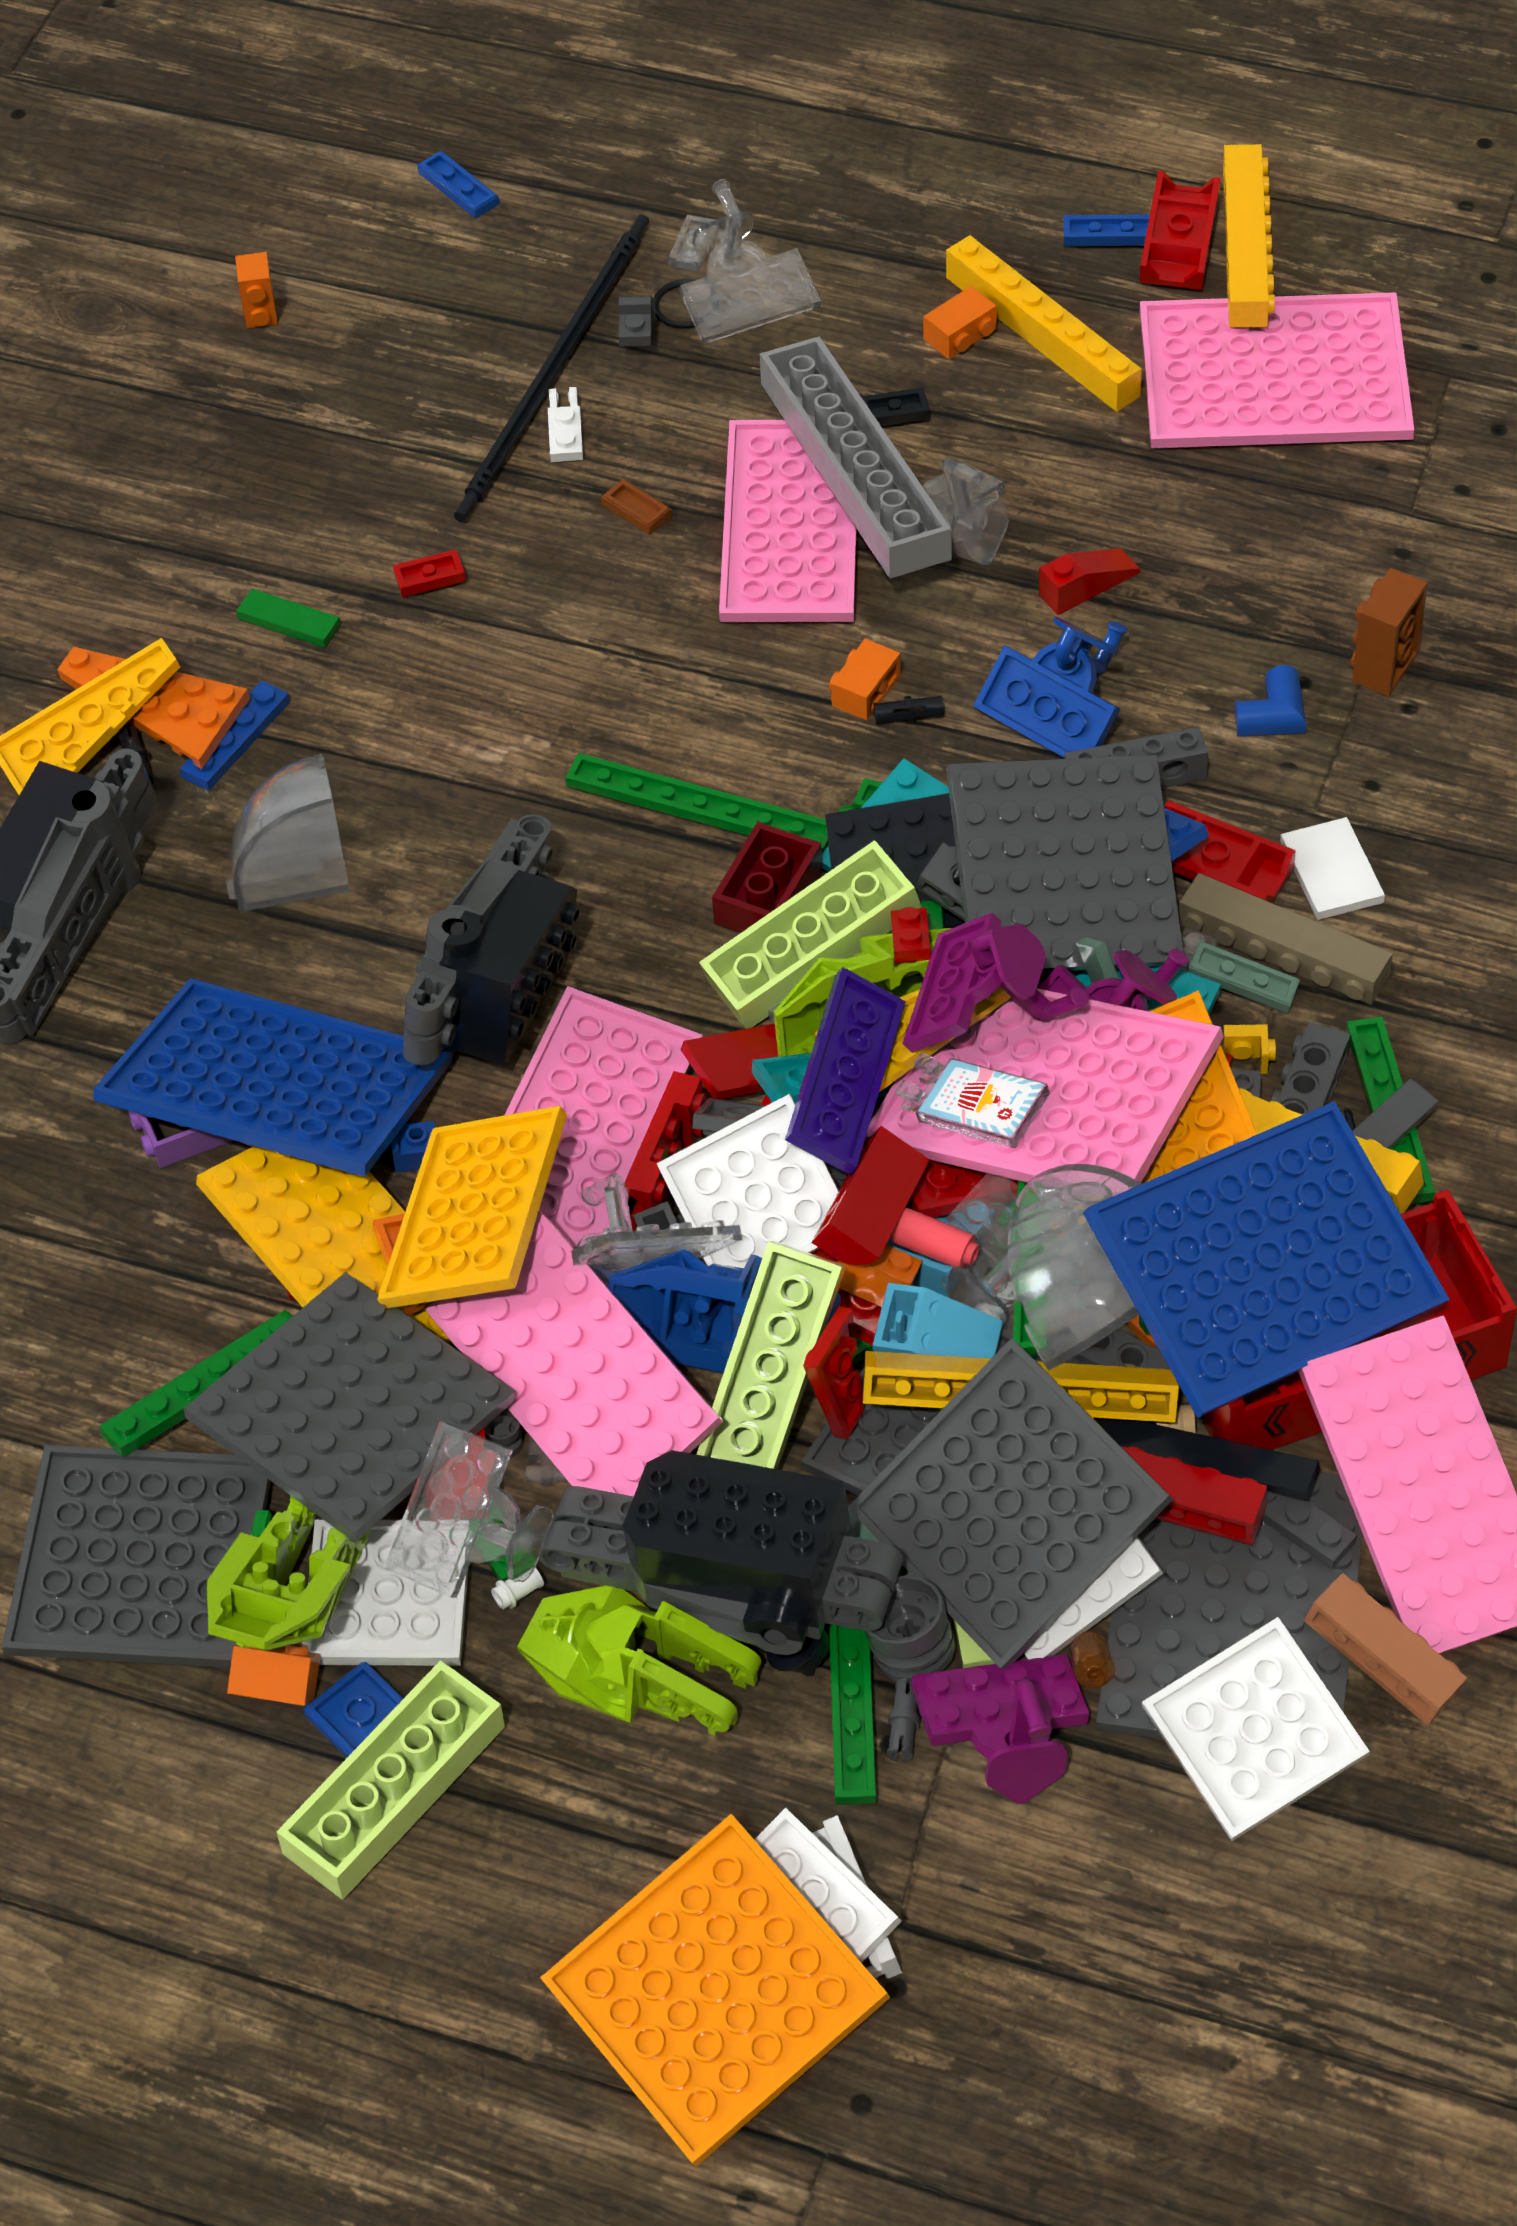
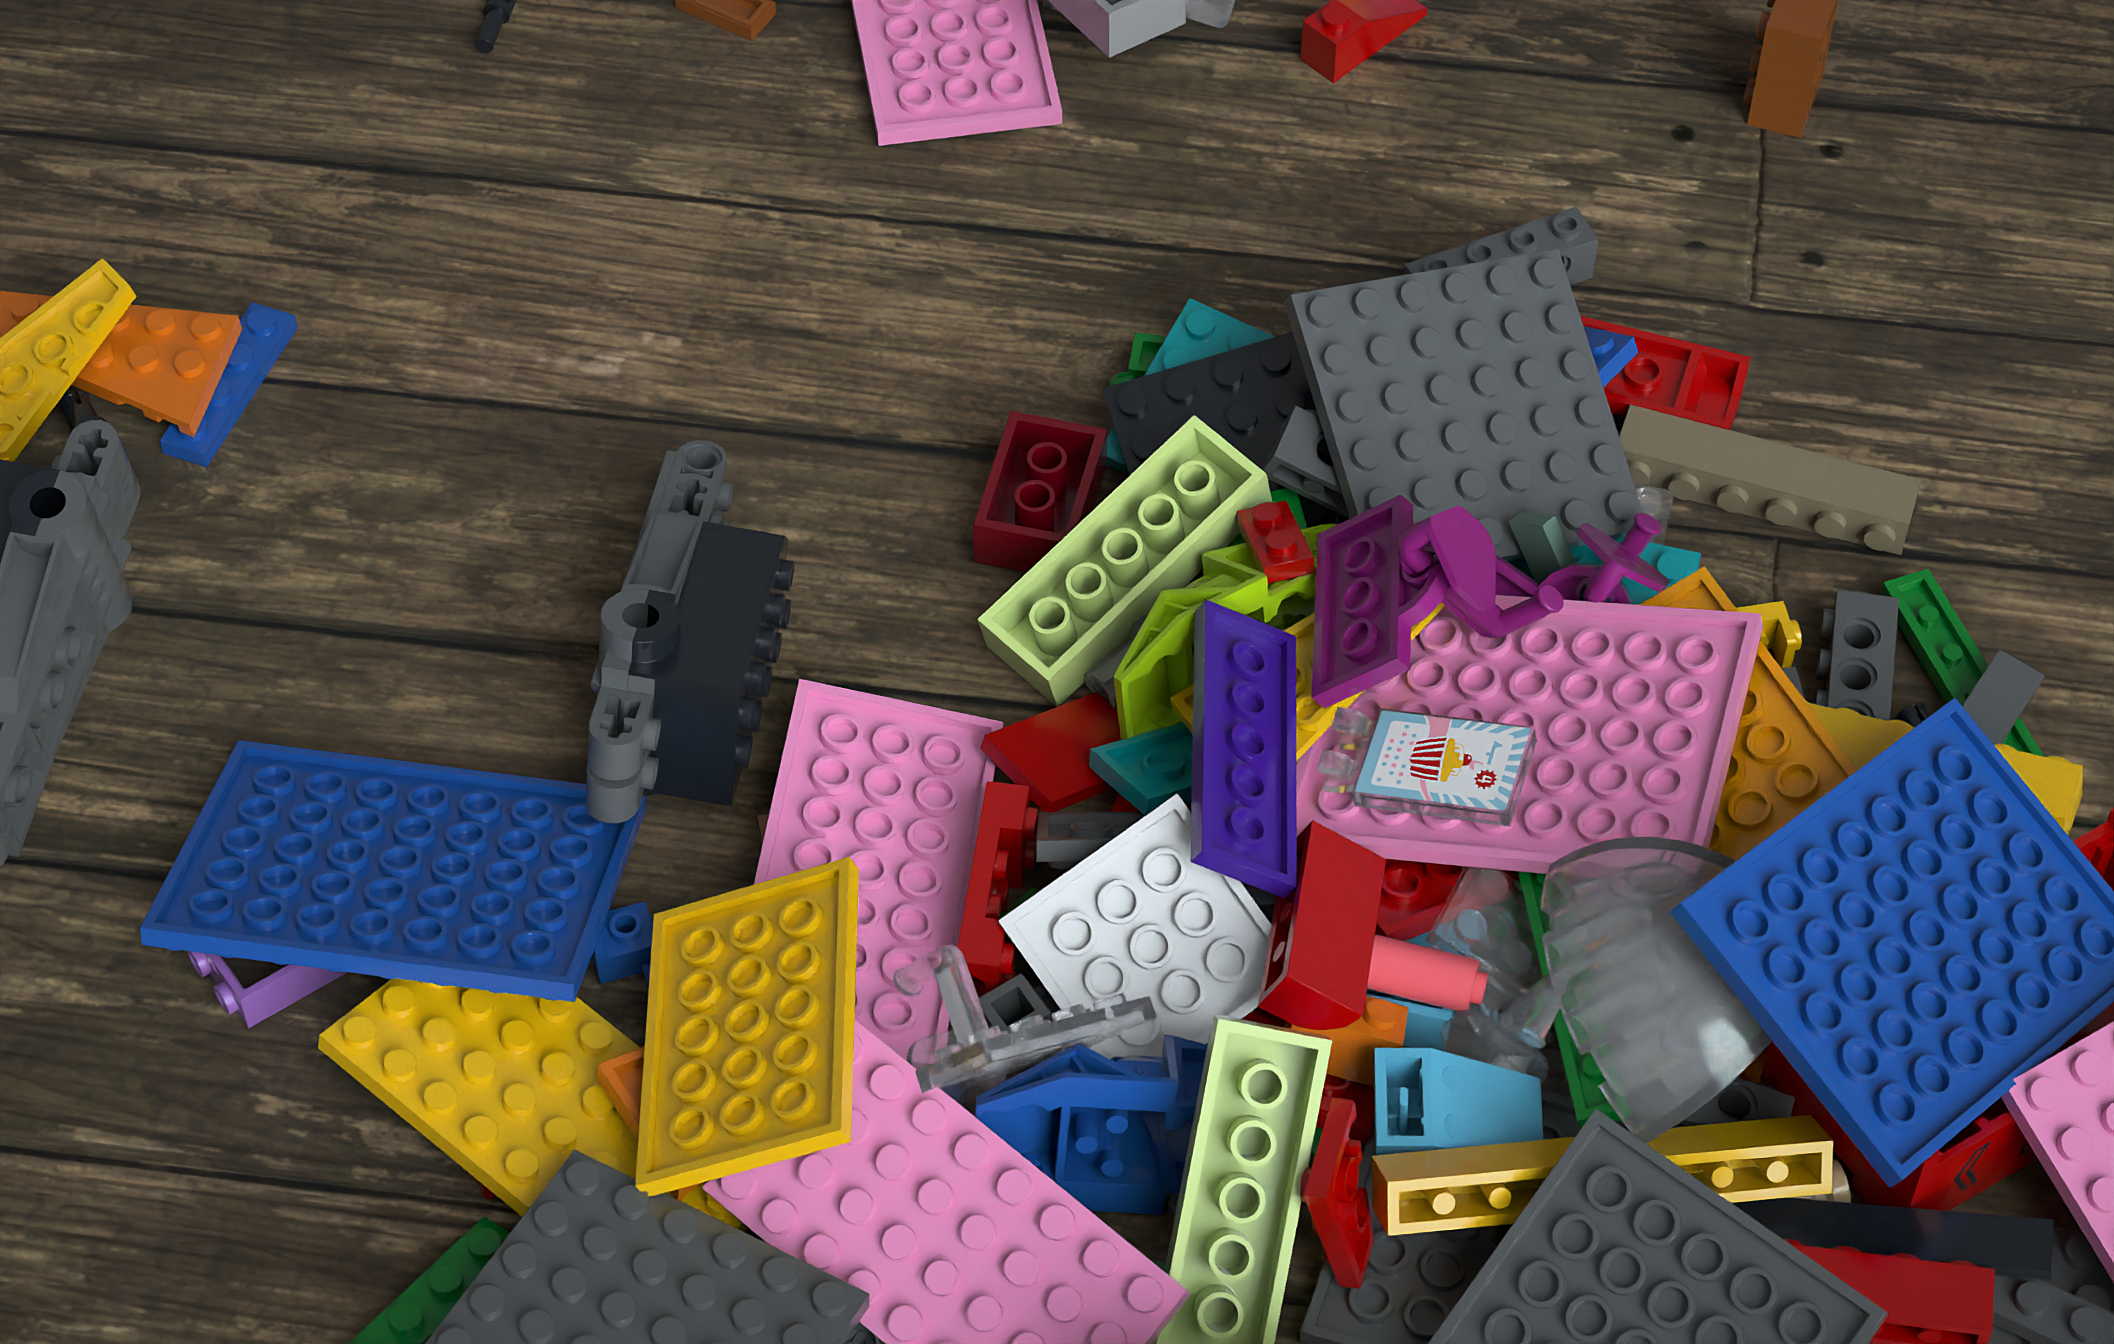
camera: 15 degrees left, 0 degrees up
clear brick [226,754,350,912] -> none
green tile [236,589,341,648] -> none
red plate [392,549,466,597] -> none
green plate [565,753,829,853] -> none
orange brick [829,639,901,720] -> none
black pin [873,695,944,724] -> none
blue plate [973,617,1127,758] -> none
sand green tile [1187,940,1300,1013] -> none
blue brick [1234,665,1307,737] -> none
white tile [1280,817,1385,920] -> none

